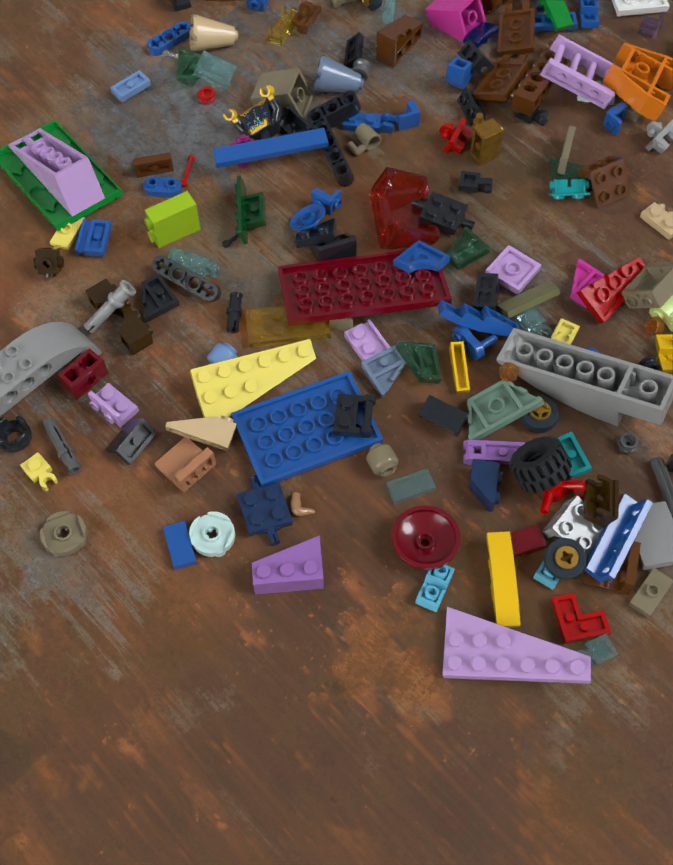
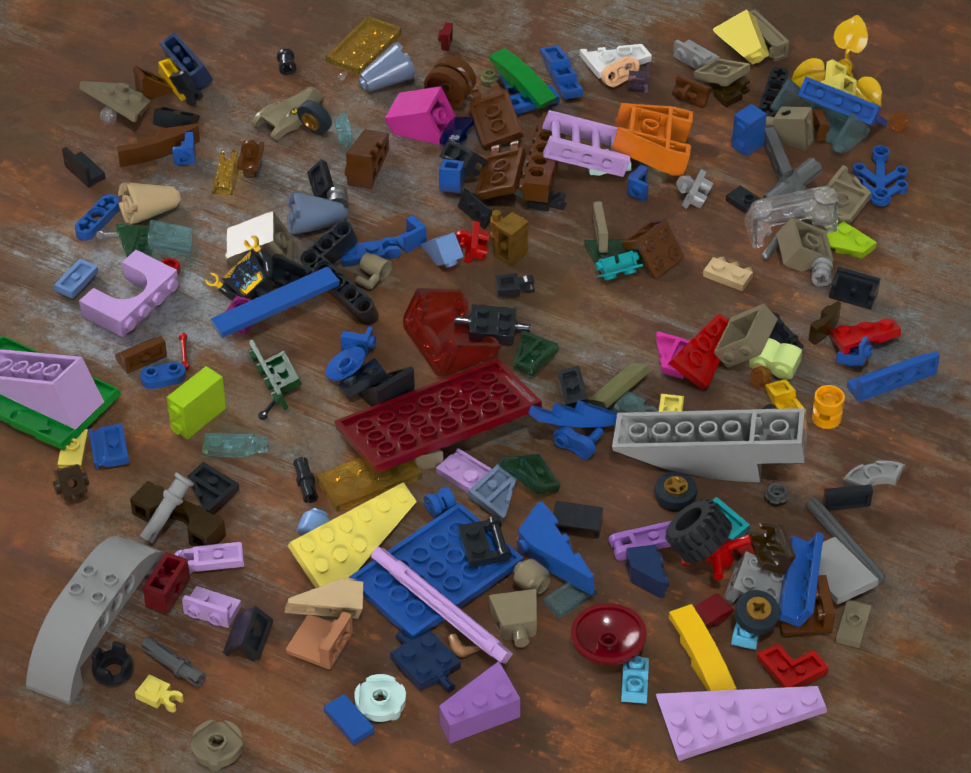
camera: 20 degrees left, 15 degrees down
black beam [152,255,221,302] -> none
blue tile [393,240,450,274] -> none
yellow piece [449,341,470,394] -> none
sand green wing [467,379,544,440] -> none
lavender plate [485,245,541,295] -> none
clear orange plate [498,362,519,382] -> none
clear light blue plate [576,634,619,667] -> none
none -> lavender arch [79,250,179,338]
none -> lavender hinge [175,542,244,574]
none -> lavender piece [371,547,513,664]
none -> medium blue slope [421,232,464,268]
none -> blue wheel [424,487,456,518]
none -> dark tan torso [489,589,537,647]
none -> blue wedge [517,501,595,596]
none -> light nougat plate [601,56,639,87]

